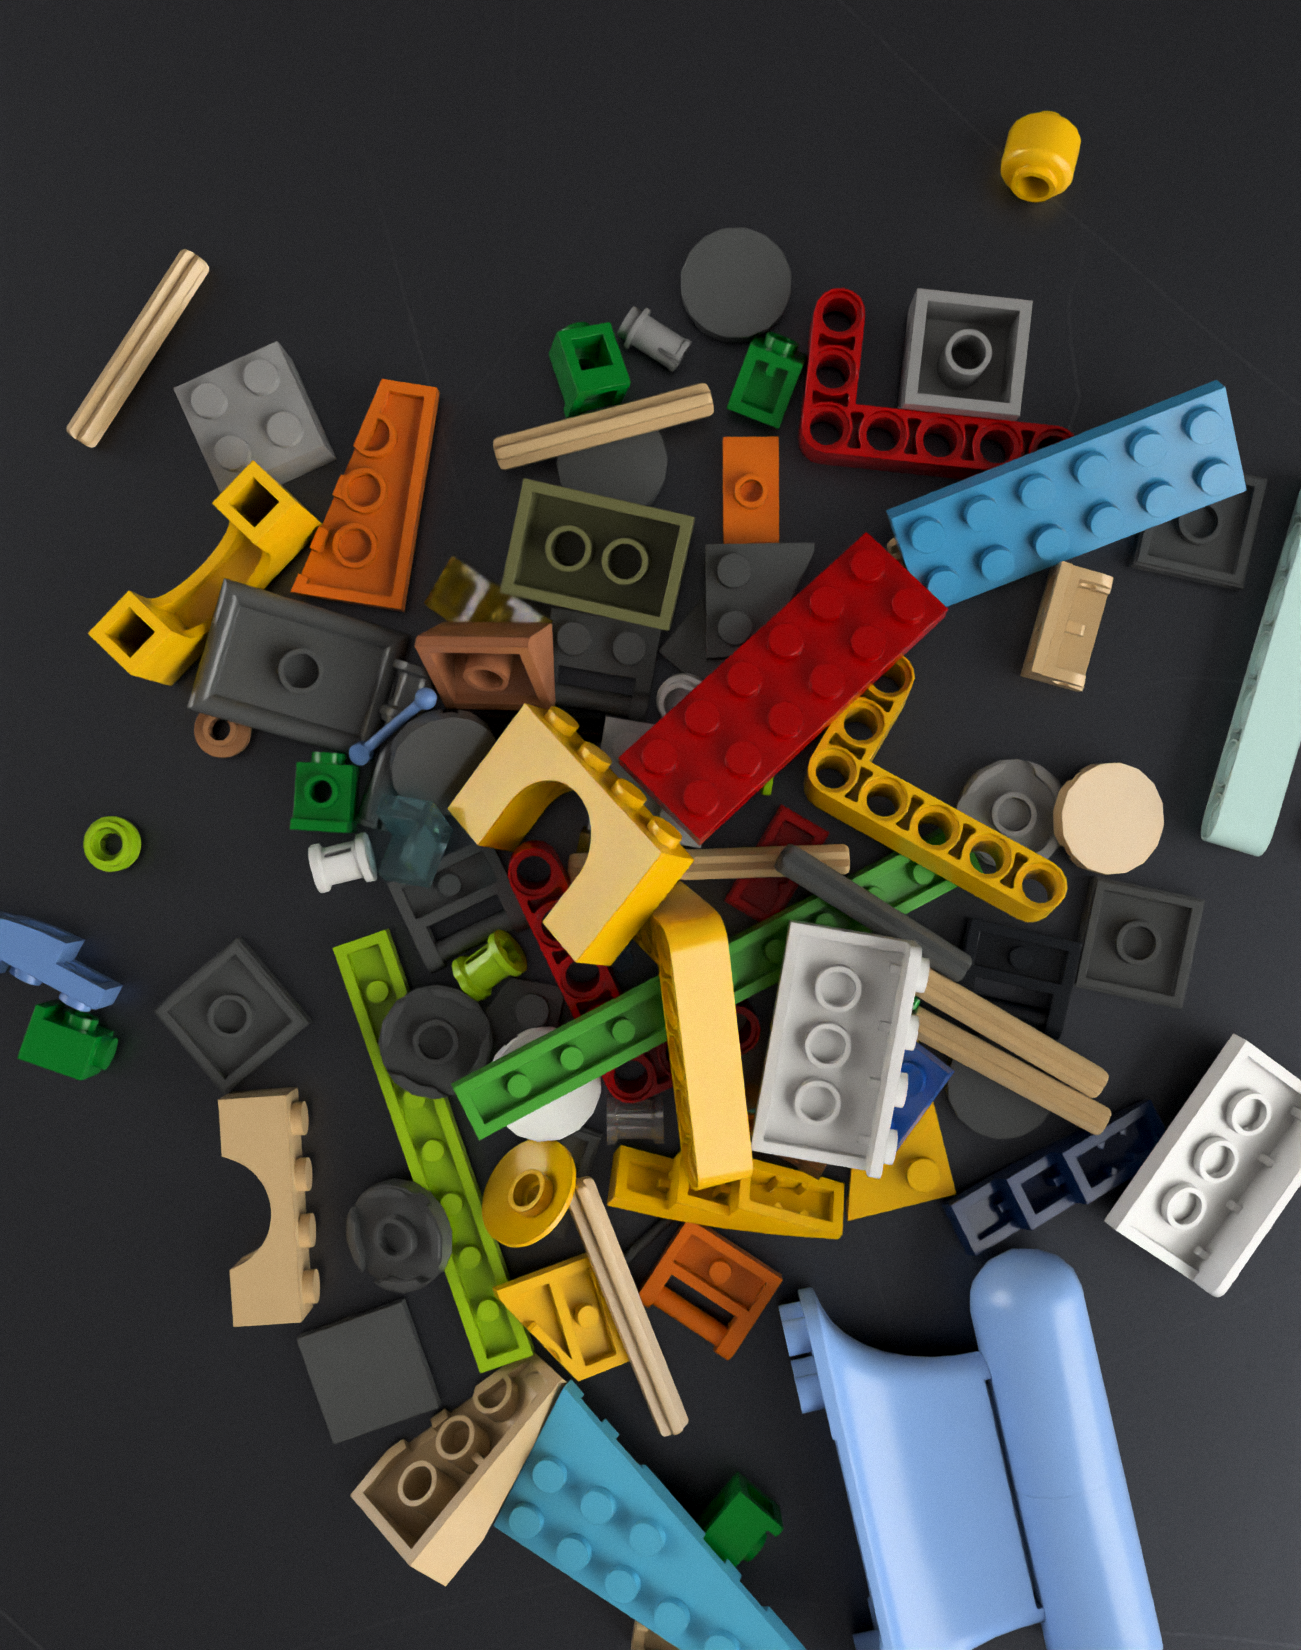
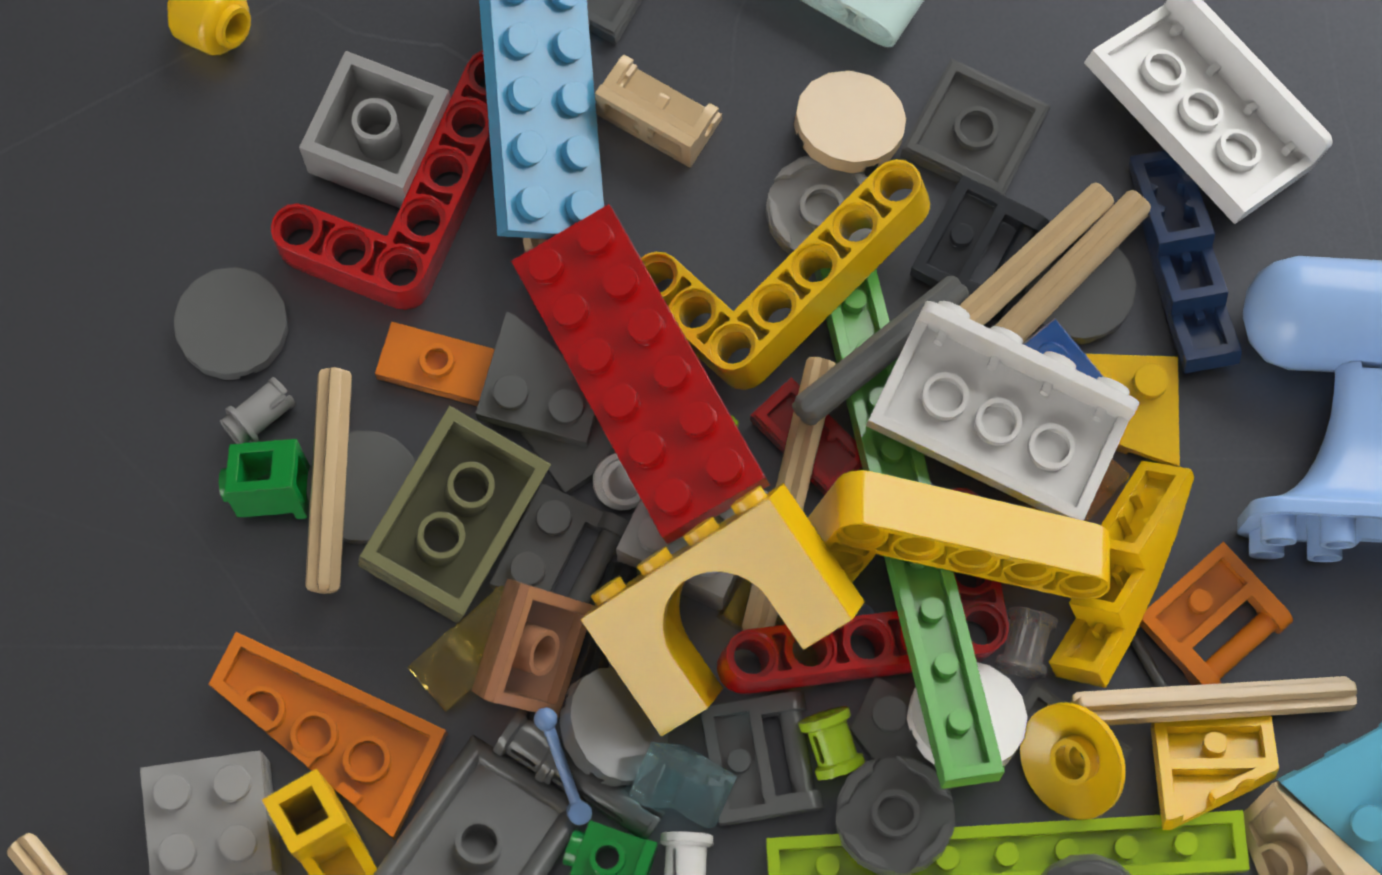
camera: 70 degrees left, 15 degrees down
green bracket [726,332,807,429] -> none

